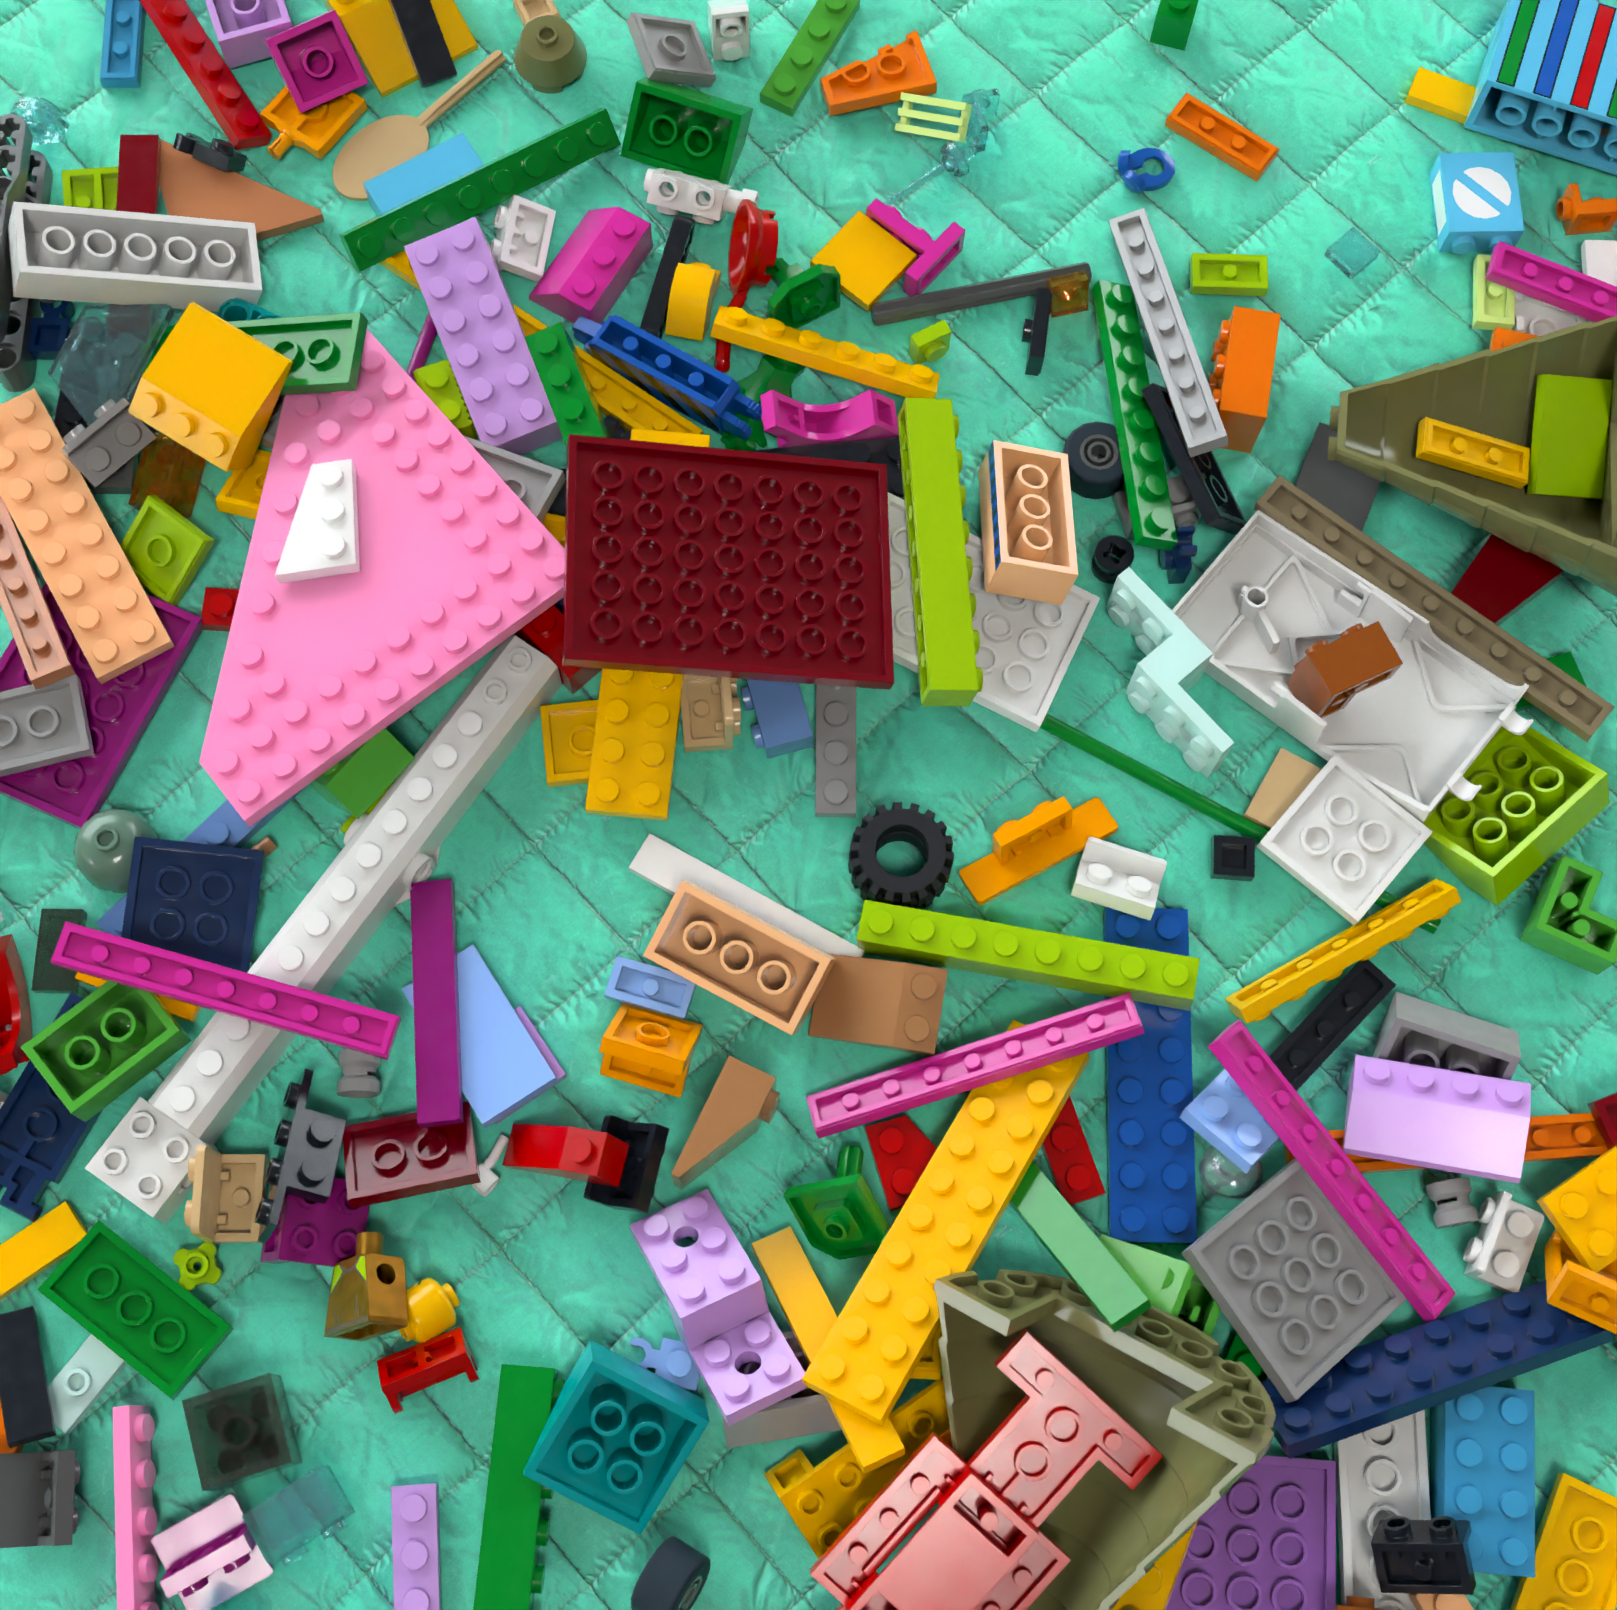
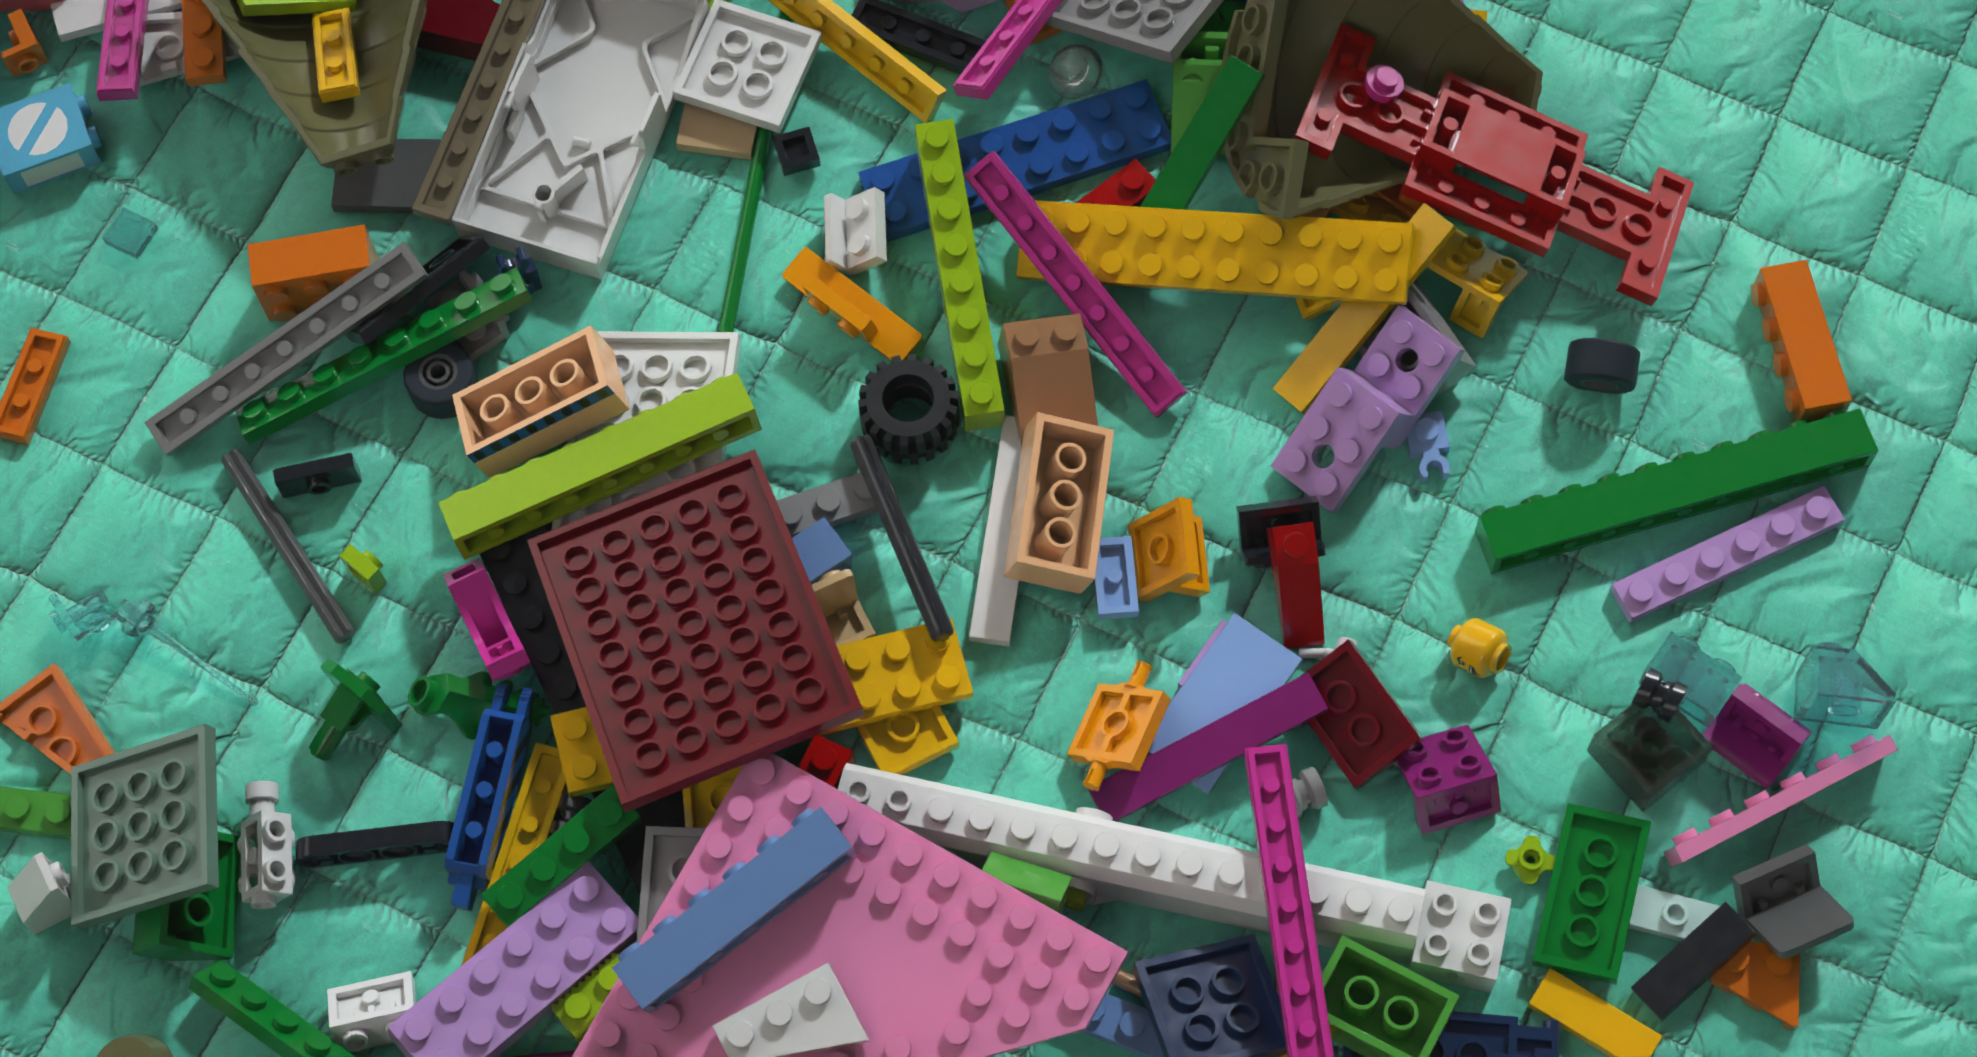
camera: 105 degrees left, 5 degrees down
tan bracket [184,1145,269,1244] -> none
bracket [255,1068,346,1243] -> none
pearl gold torso [324,1232,408,1341] -> none
red hinge [377,1327,480,1414] -> none
teal slope [523,1340,709,1535] -> none
dark pink slope [529,206,653,324] -> none
light grey tile [626,13,716,87] -> none
yellow brick [665,262,721,341] -> none
medium nougat slope [671,1056,780,1189] -> none
yellow plate [710,305,940,399] -> none
red piece [714,199,778,373] -> none
green piece [783,1145,889,1260] -> none
yellow tile [810,211,917,312] -> none
red wing [864,1115,937,1211] -> none
dark pink bracket [866,198,966,296] -> none
yellowish green tile [895,92,972,143] -> none
clear orange plate [1048,271,1089,318] -> none
black wheel [1091,535,1134,584] -> none
light aqua bracket [1106,567,1235,779] -> none
blue piece [1118,148,1176,194] -> none
light blue plate [1179,1069,1280,1174] -> none
lime plate [1189,253,1269,296] -> none
dark orange brick [1286,621,1403,718] -> none
yellowish green plate [1472,254,1515,331] -> none
none -> sand green plate [71,724,219,929]
none -> medium blue brick [612,807,857,1014]
none -> black axle [850,435,954,642]
none -> light orange plate [1067,661,1171,791]
none -> dark pink plate [1365,65,1404,103]
none -> black wheel [1631,667,1689,723]

